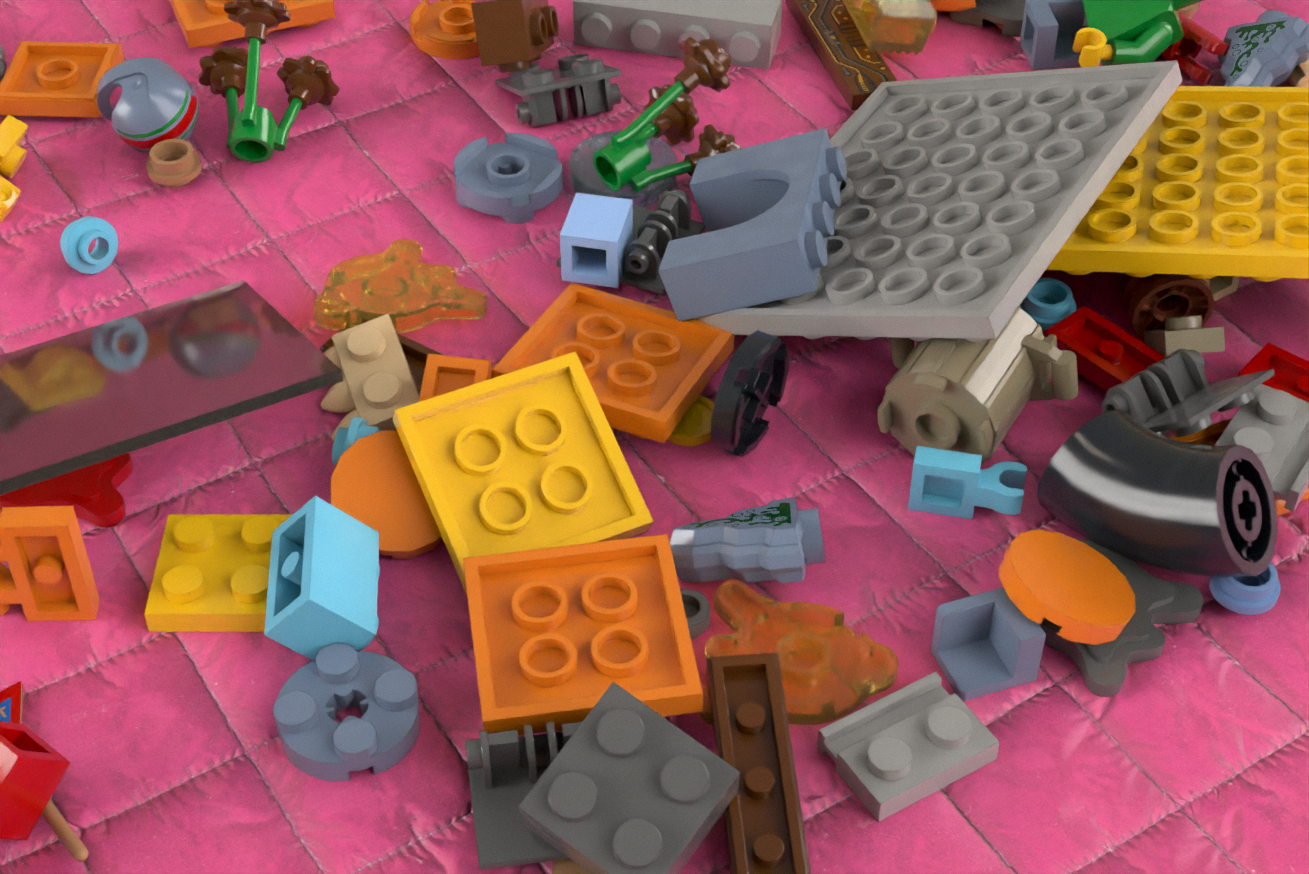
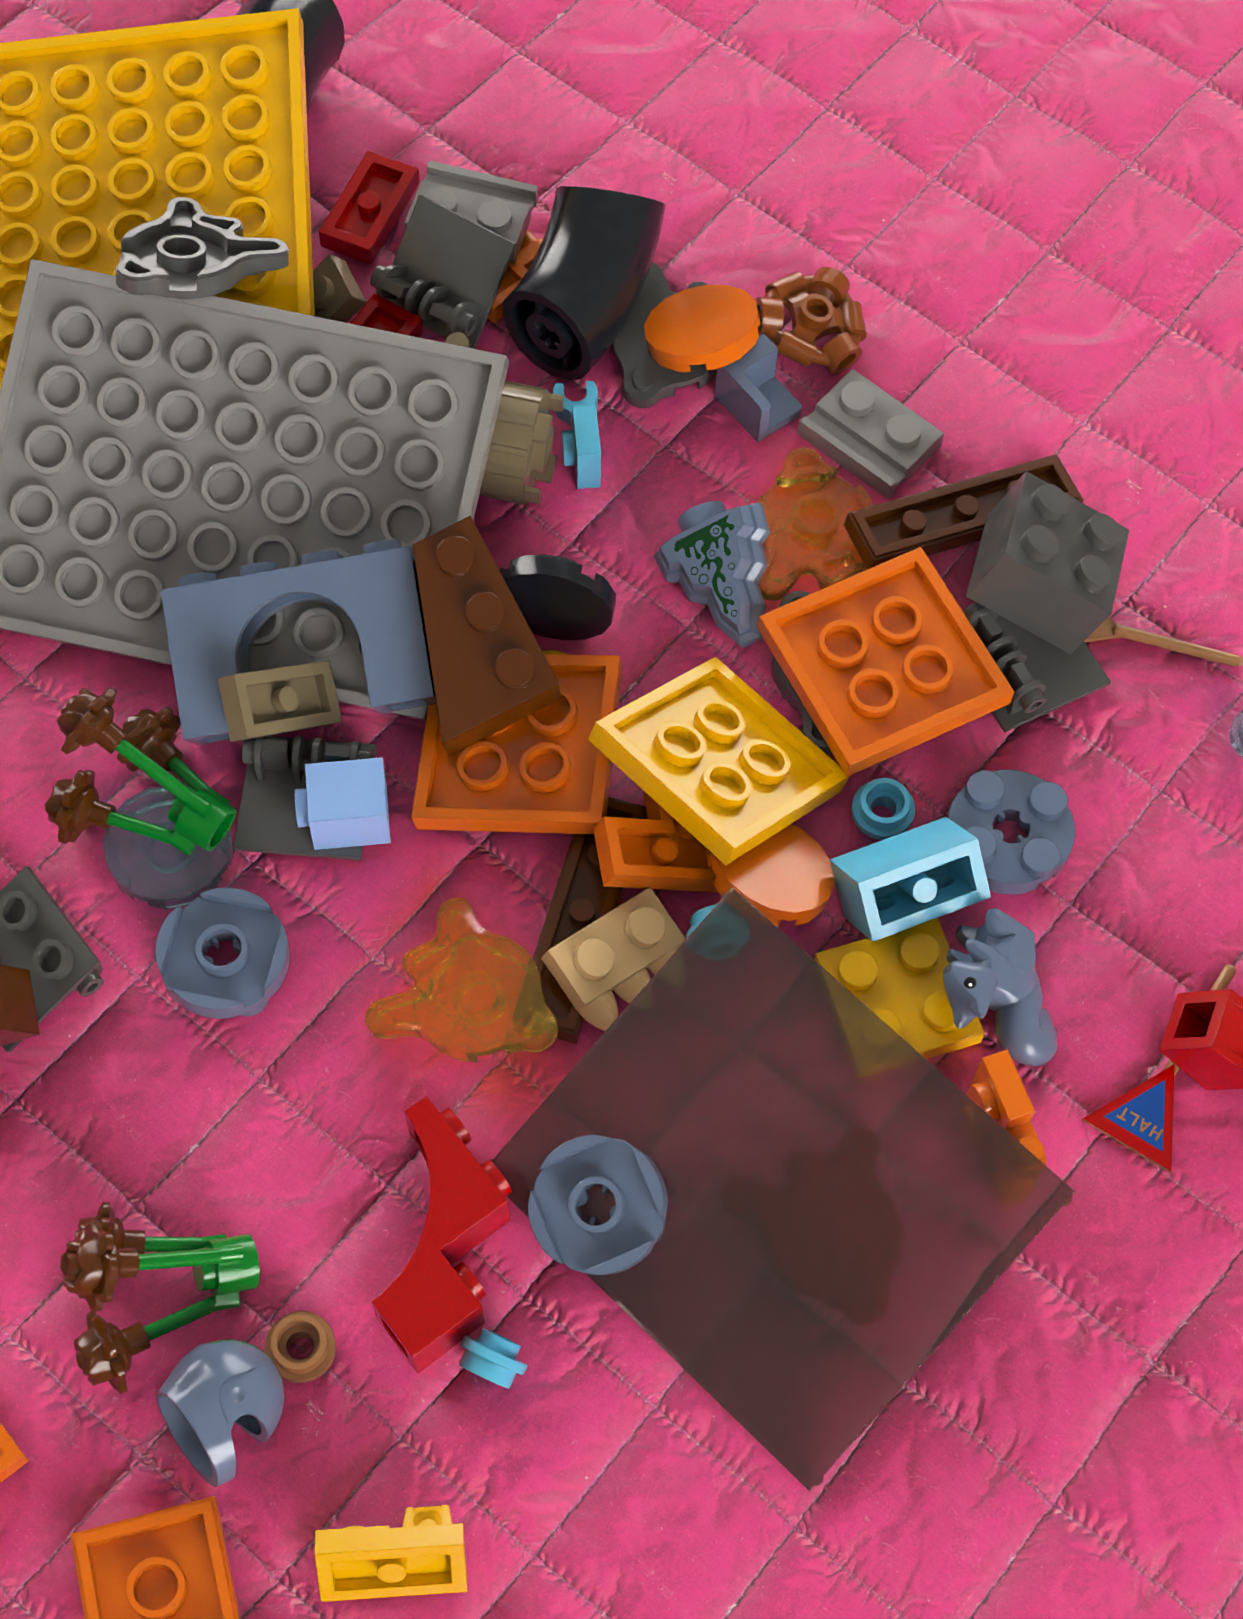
camera: 110 degrees left, 20 degrees up
none -> dark grey tile [115,197,289,299]
none -> dark tan plate [217,660,342,742]
none -> red arch [371,1095,512,1374]
none -> reddish brown wedge [413,516,561,757]
none -> sand blue plate [528,1135,669,1275]
none -> dark orange piece [756,267,867,375]
none -> medium azure plate [851,778,915,840]
none -> sand blue animal [943,908,1058,1066]

